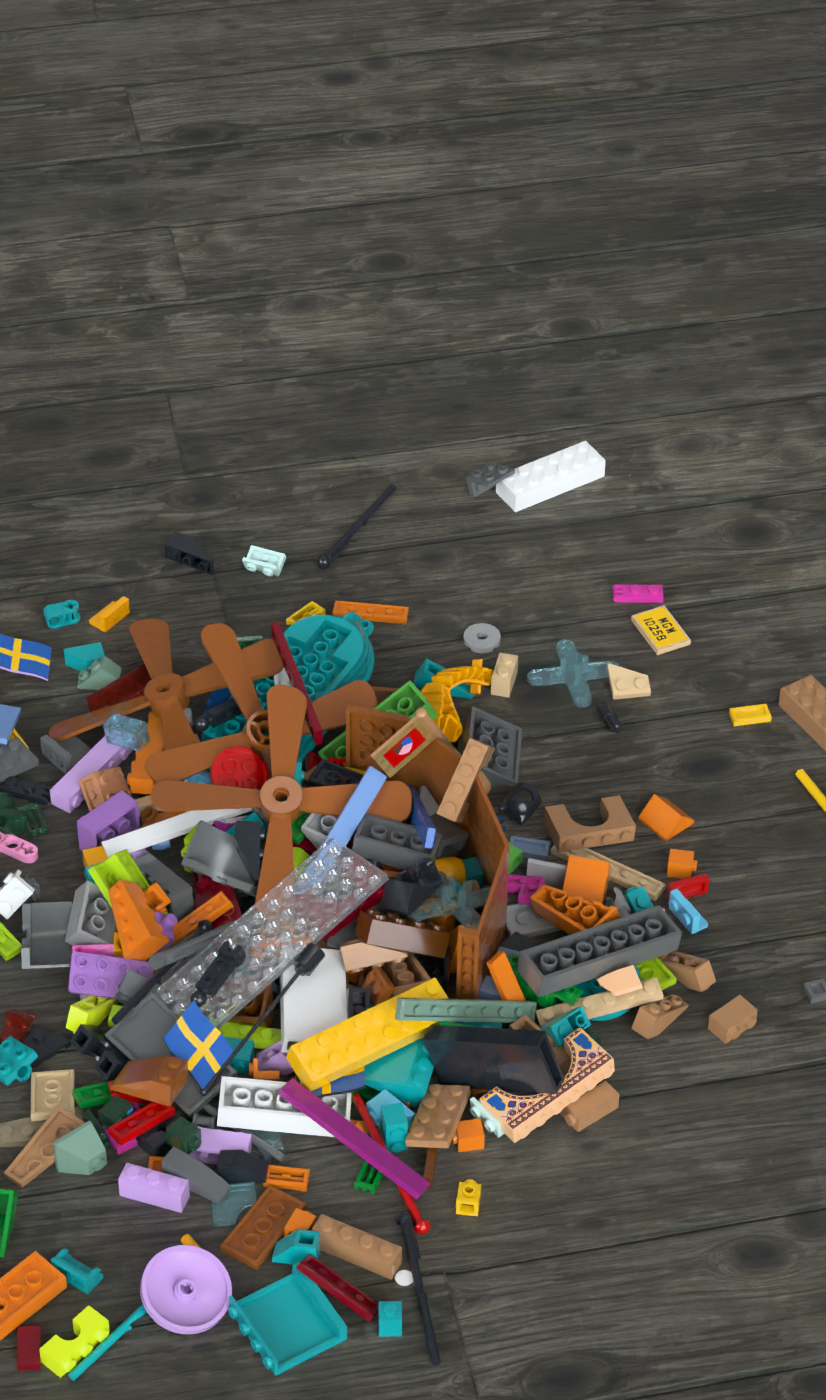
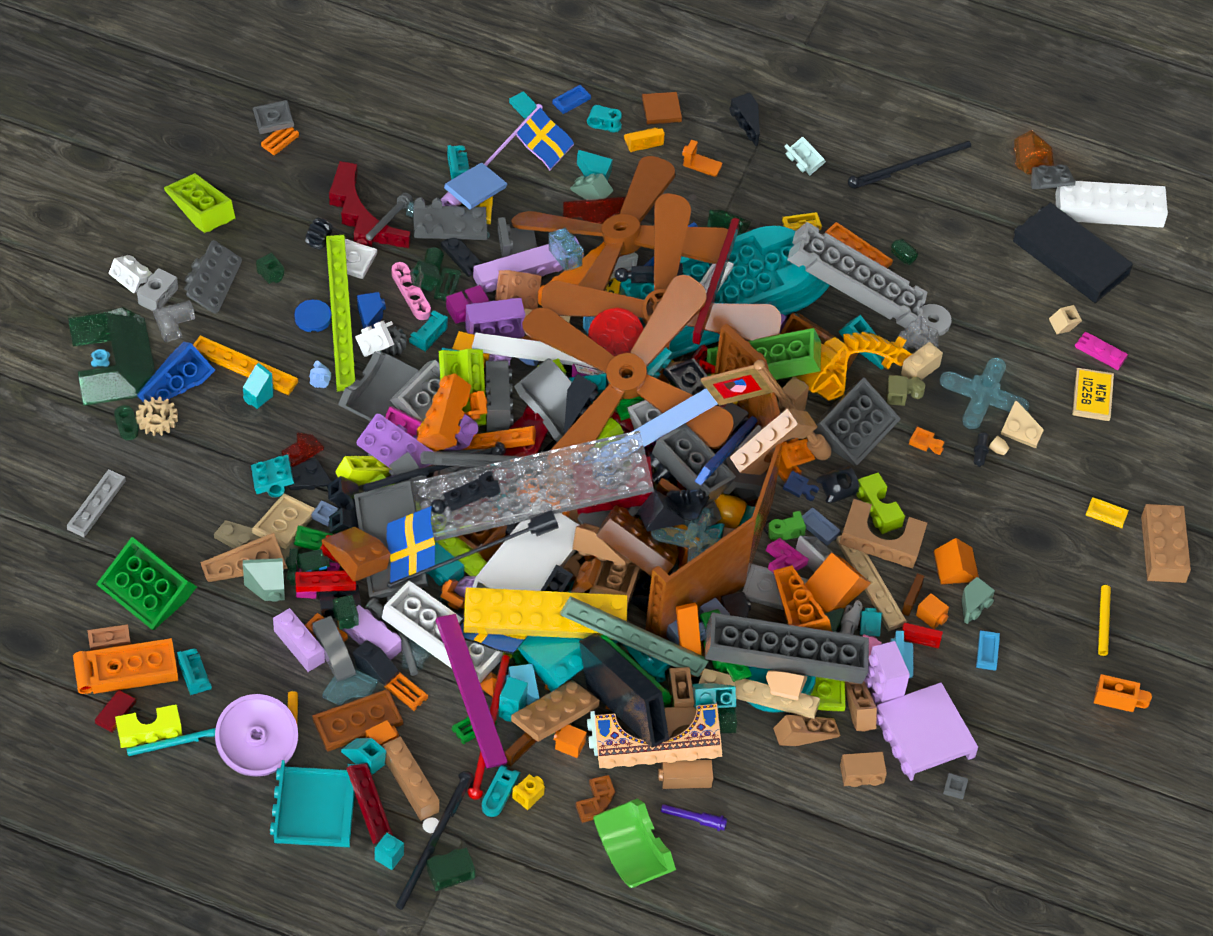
camera: 30 degrees right, 10 degrees up
none -> sand blue plate [311,501,338,527]
none -> teal hinge [409,311,448,352]
none -> clear green brick [427,847,475,891]
none -> magenta piece [446,285,489,324]
none -> teal plate [482,765,521,817]
none -> blue tile [552,85,591,114]
none -> dark orange tile [576,775,615,823]
none -> bright green panel [593,798,676,888]
none -> dark orange tile [642,92,682,124]
none -> dark purple pin [661,804,727,832]
none -> orange bracket [682,140,722,177]
none -> light grey brick [787,222,928,330]
none -> lime arch [856,472,905,534]
none -> lavender brick [864,641,910,705]
none -> lavender panel [876,683,978,781]
none -> olive brick [886,375,925,406]
none -> clear green brick [891,239,918,265]
none -> clear pin [899,316,939,350]
none -> reddish brown tile [902,573,925,616]
none -> orange plate [909,427,944,455]
none -> sand green slope [962,577,995,624]
none -> dark azure tile [976,630,1000,671]
none -> tan hose [989,436,1010,455]
none -> black brick [1013,202,1133,303]
none -> clear orange slope [1014,130,1054,175]
none -> tan brick [1049,305,1082,334]

